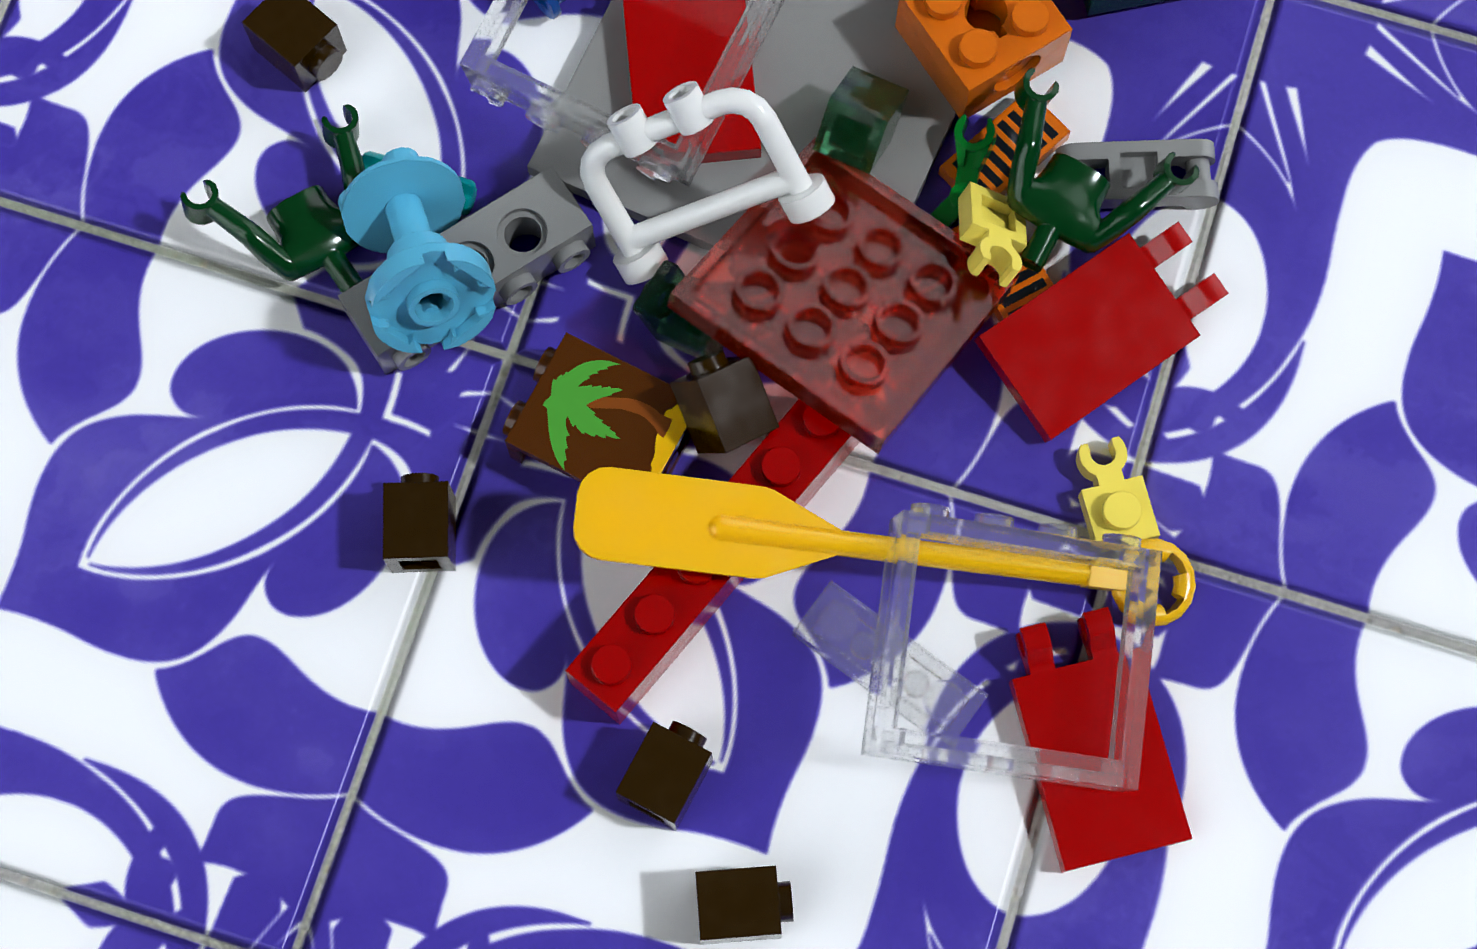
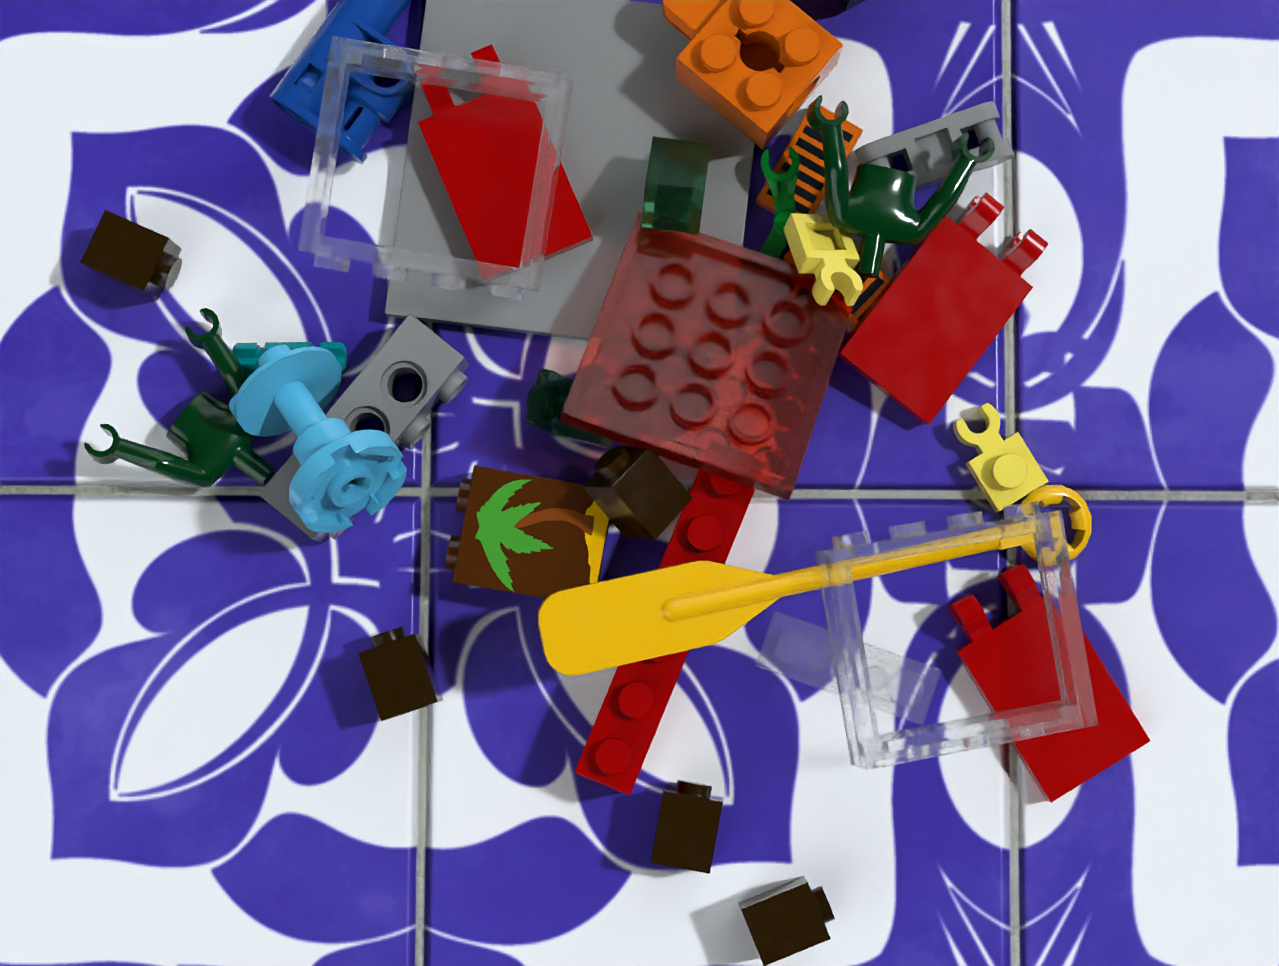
camera: 15 degrees left, 10 degrees up
white bar [580,81,835,285] -> none

